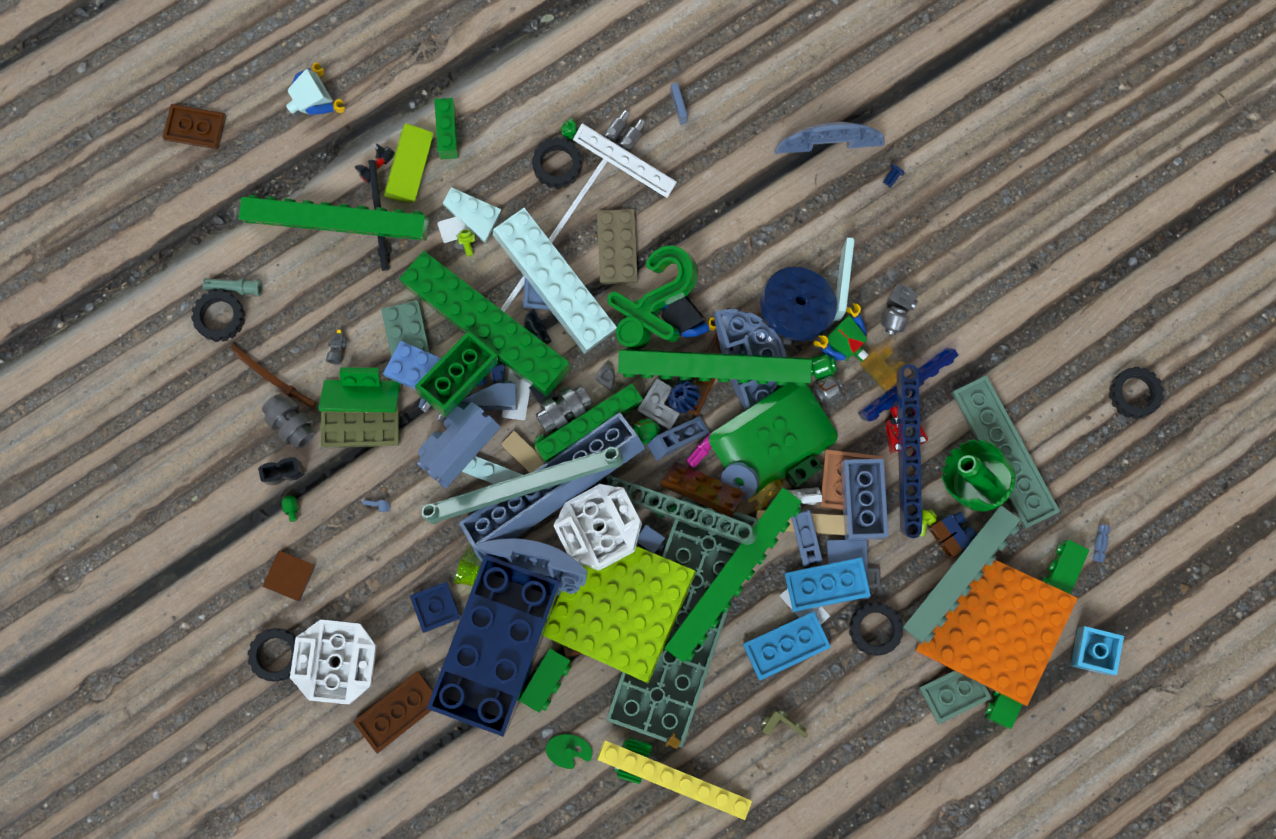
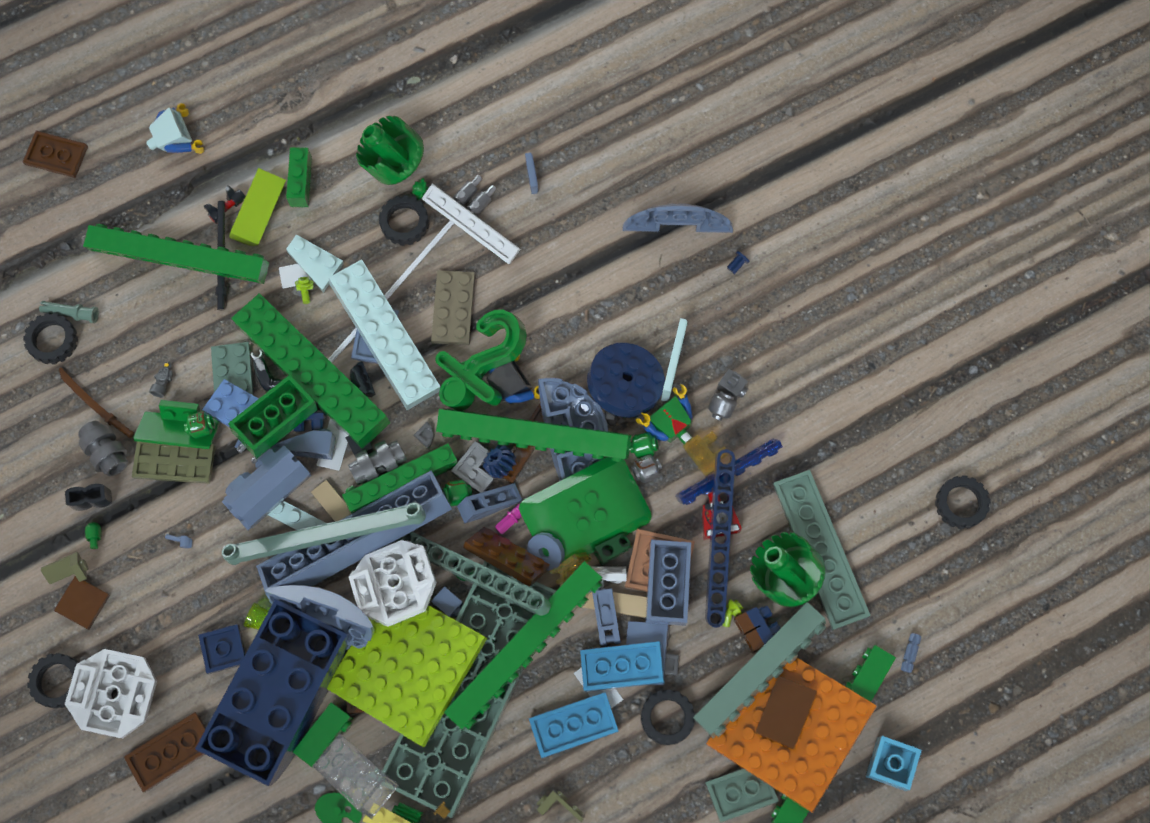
camera: 10 degrees right, 5 degrees down
none -> olive bracket [41,552,89,584]
none -> green head [184,411,215,439]
none -> black arm [251,350,282,392]
none -> clear brick [313,734,399,819]
none -> green piece [356,116,424,185]
none -> reddish brown tile [755,676,817,750]

